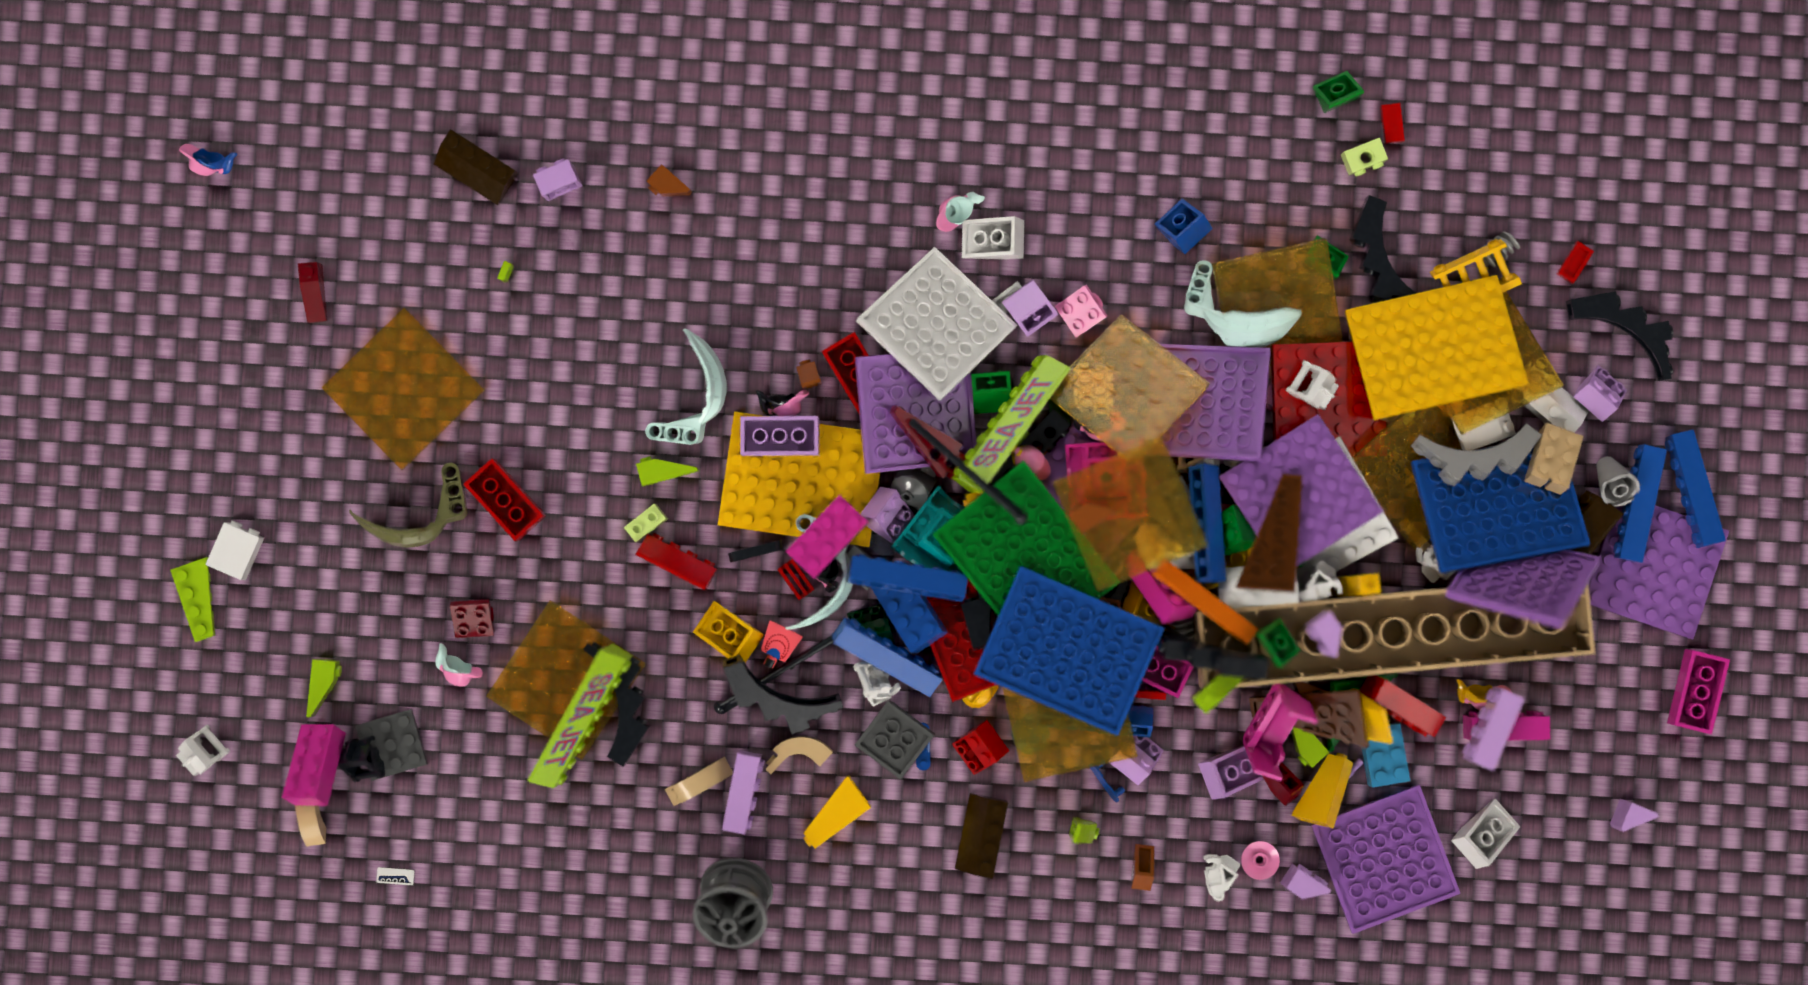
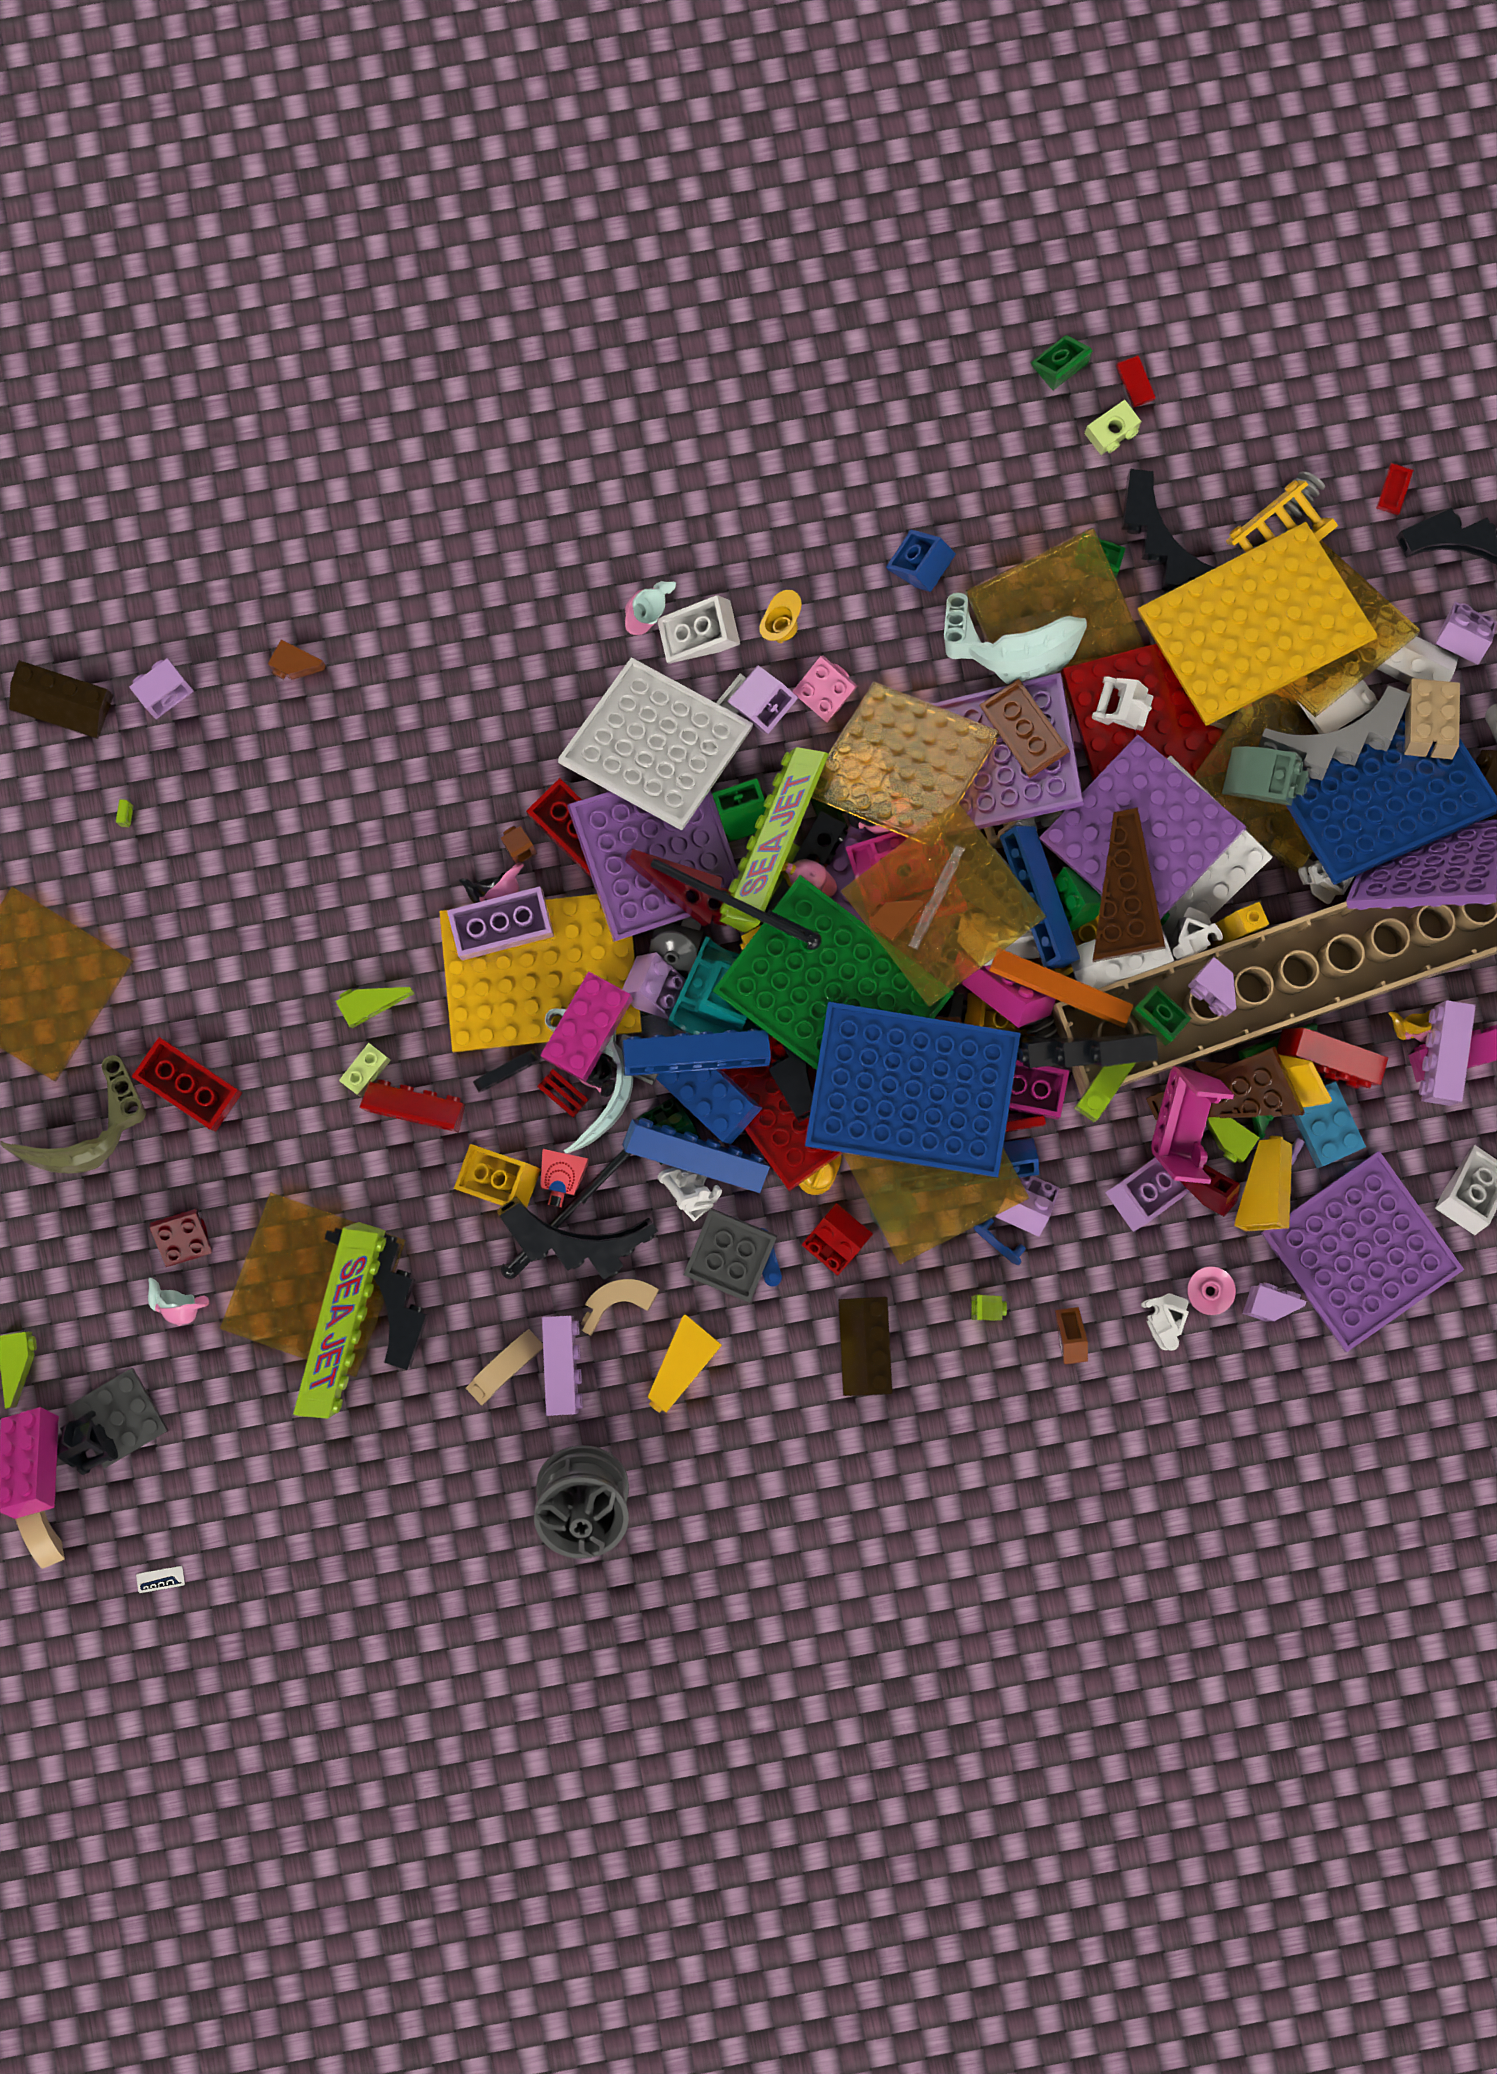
camera: 10 degrees left, 5 degrees down
light aqua piece [645,329,727,445] -> none
none -> yellow piece [759,590,802,644]
none -> clear piece [909,845,965,949]
none -> dark orange tile [979,679,1070,778]
none -> sand green piece [1222,746,1310,806]

